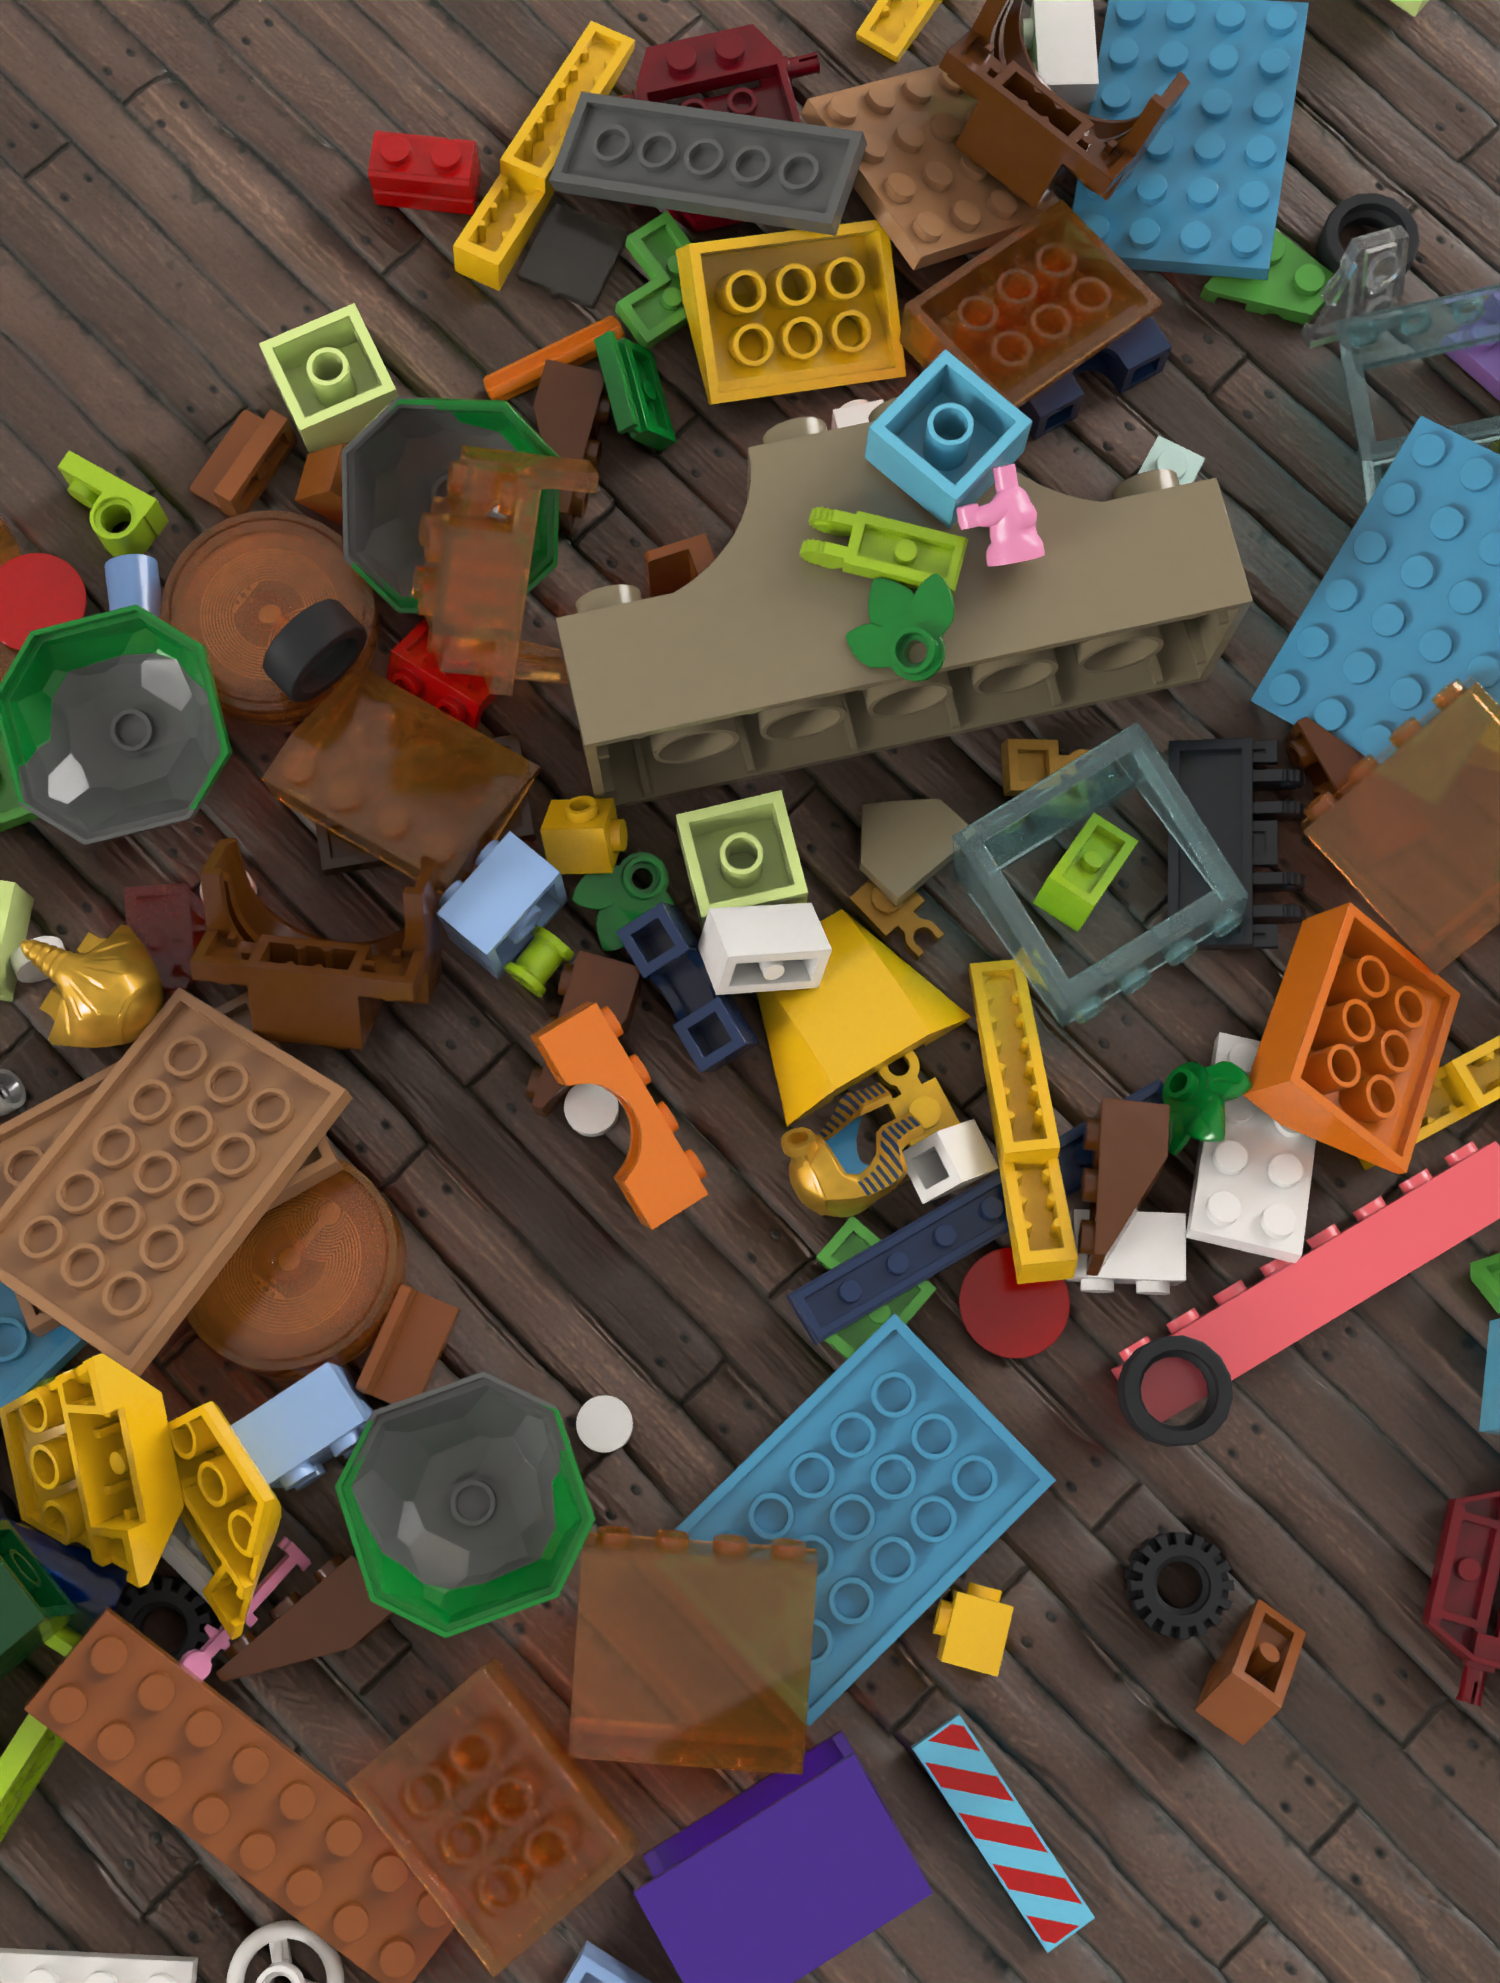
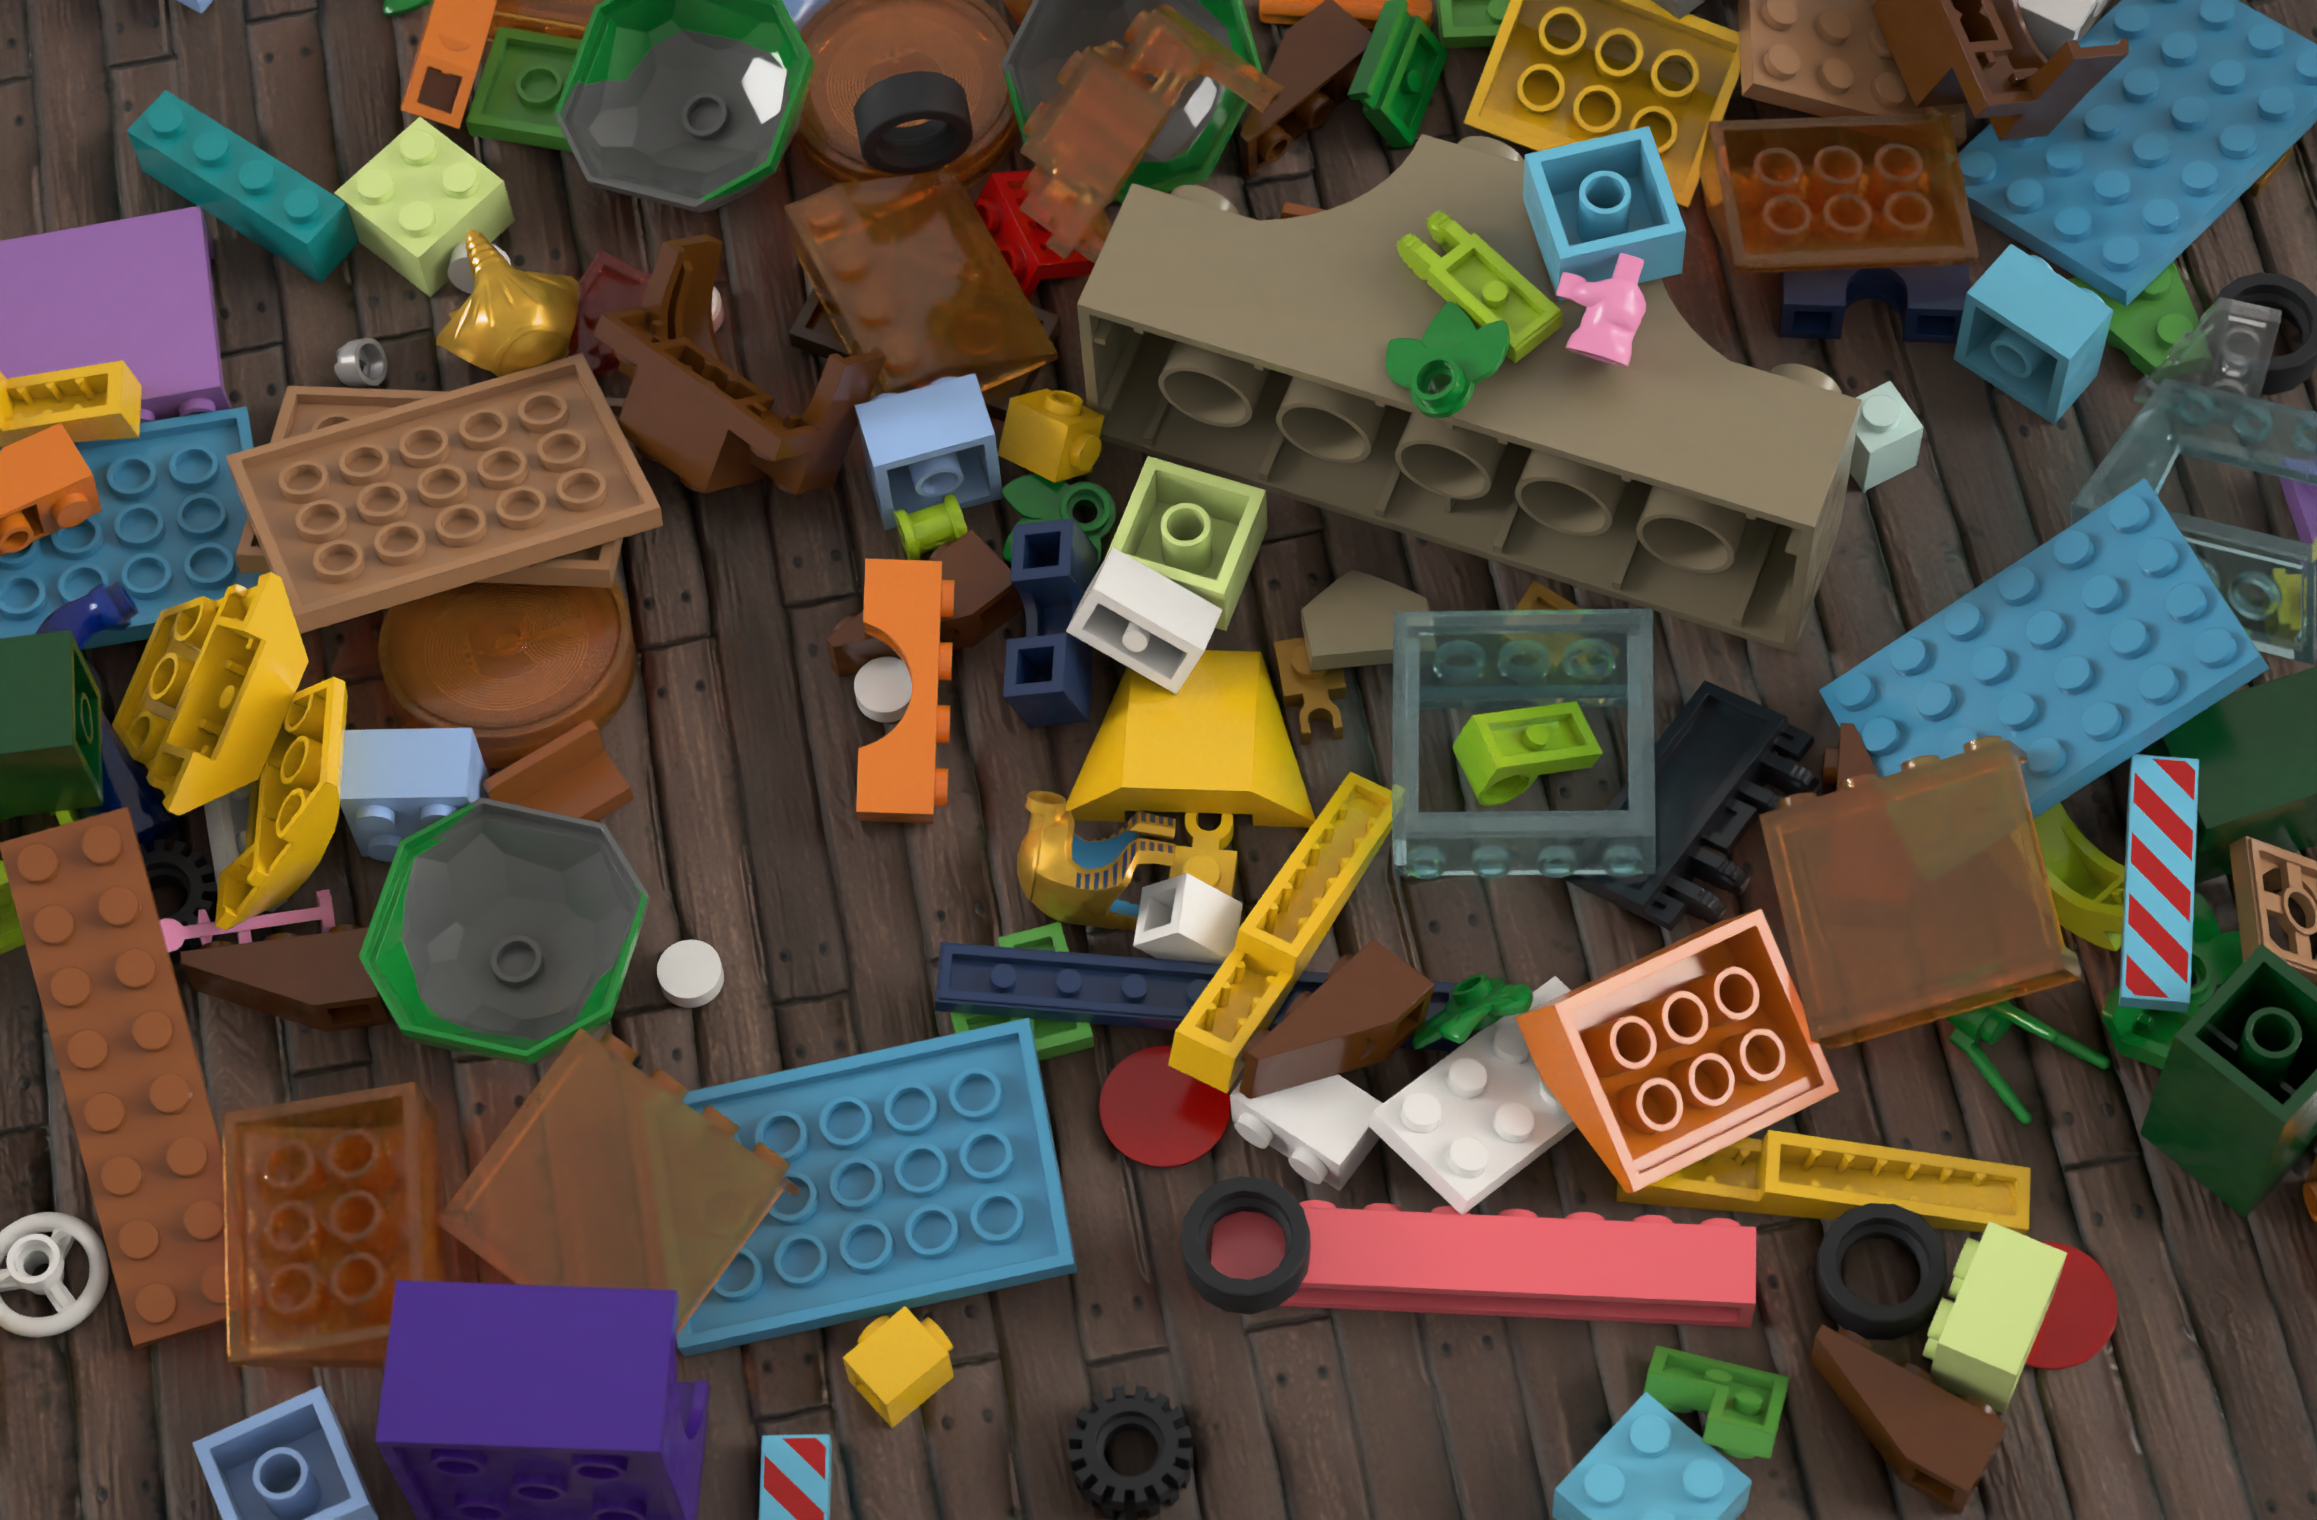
camera: 40 degrees right, 15 degrees down
none -> medium azure brick [1954,244,2113,425]

